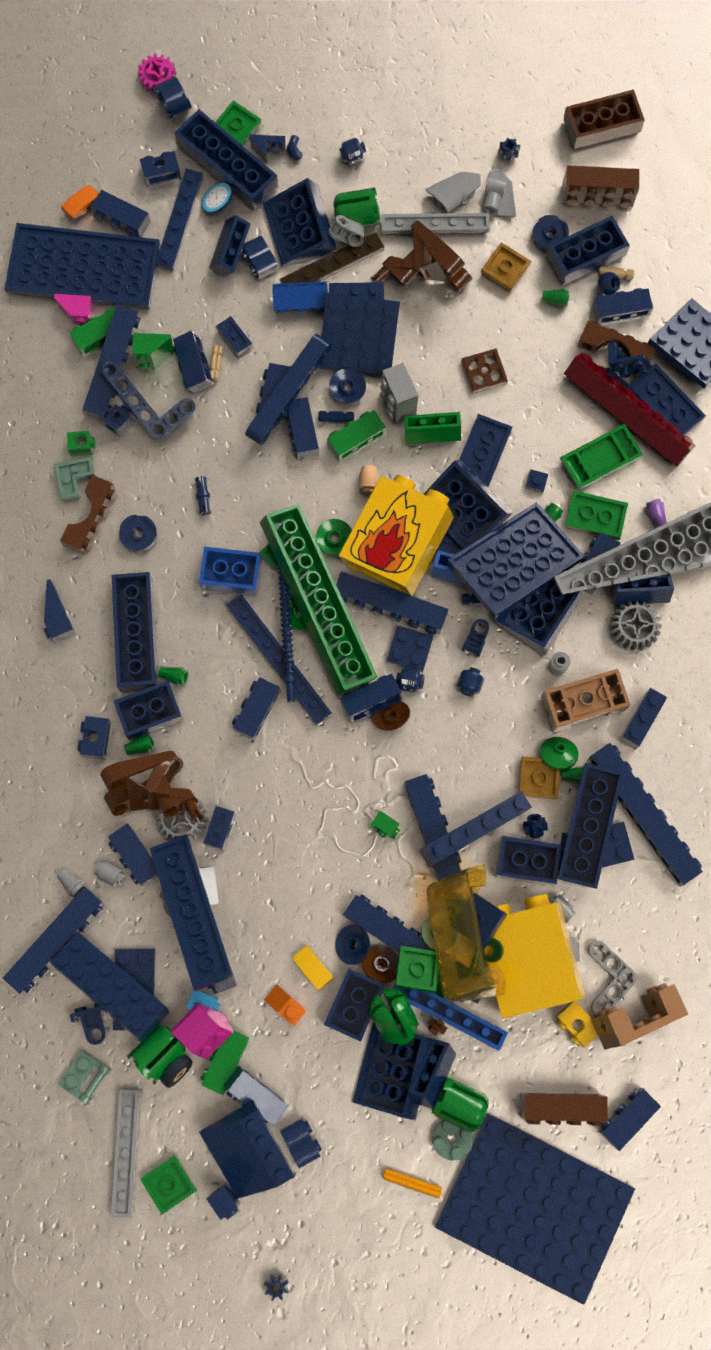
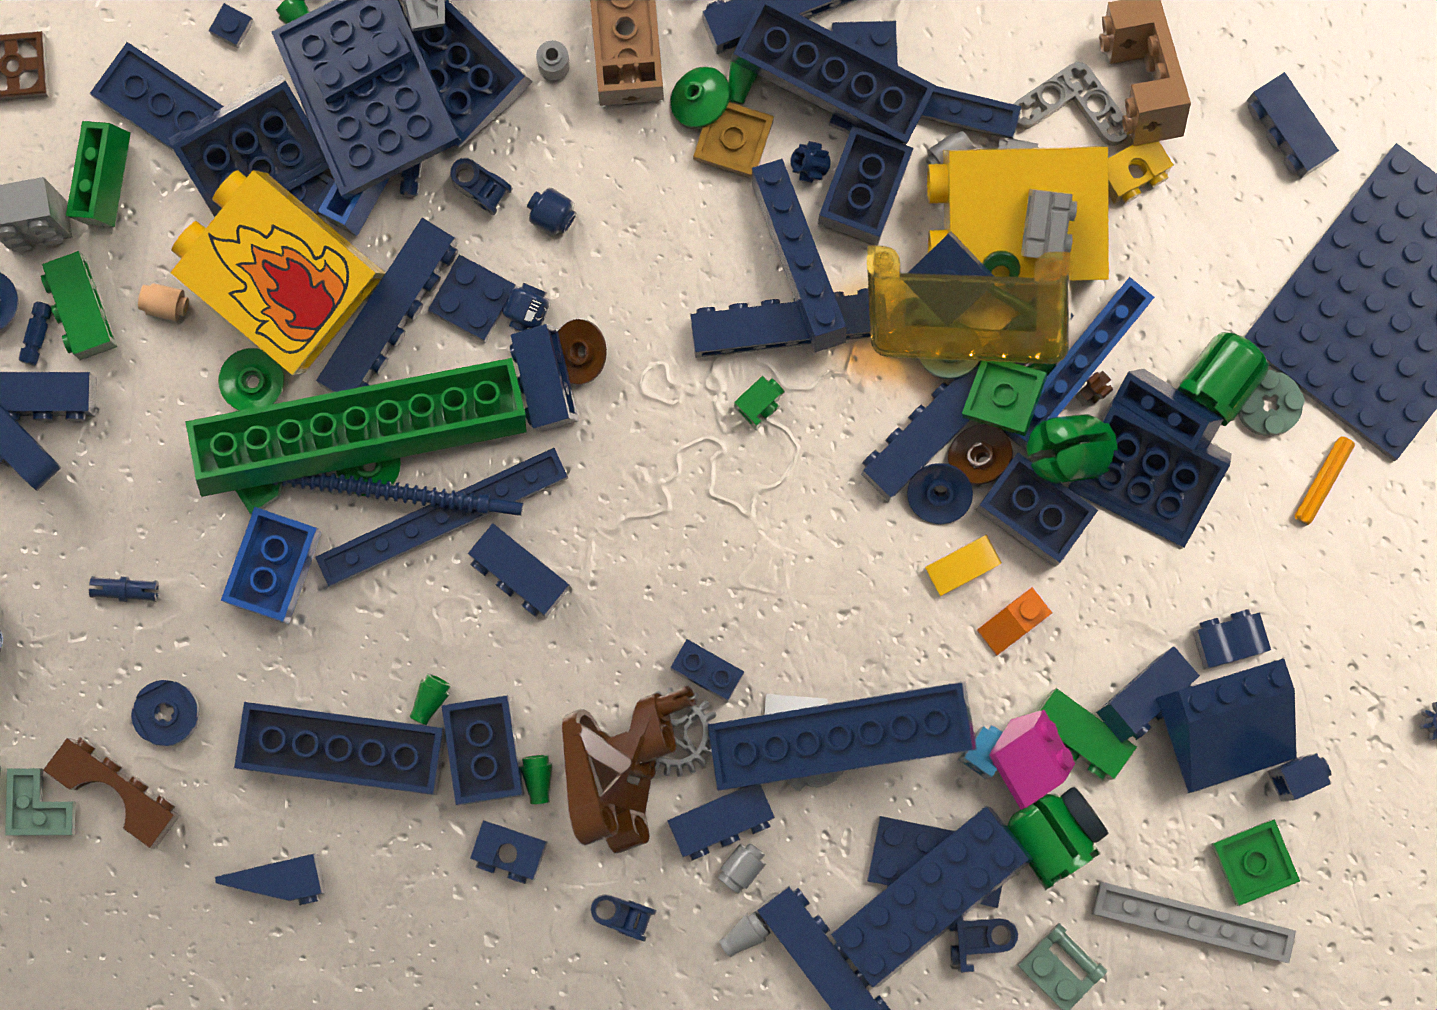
camera: 80 degrees left, 5 degrees up
reddish brown brick [520,1093,608,1126] -> none
none -> dark blue plate [312,25,414,103]
none -> dark blue piece [590,894,657,942]
none -> dark blue plate [921,86,1022,139]
none -> light grey brick [1021,189,1077,261]

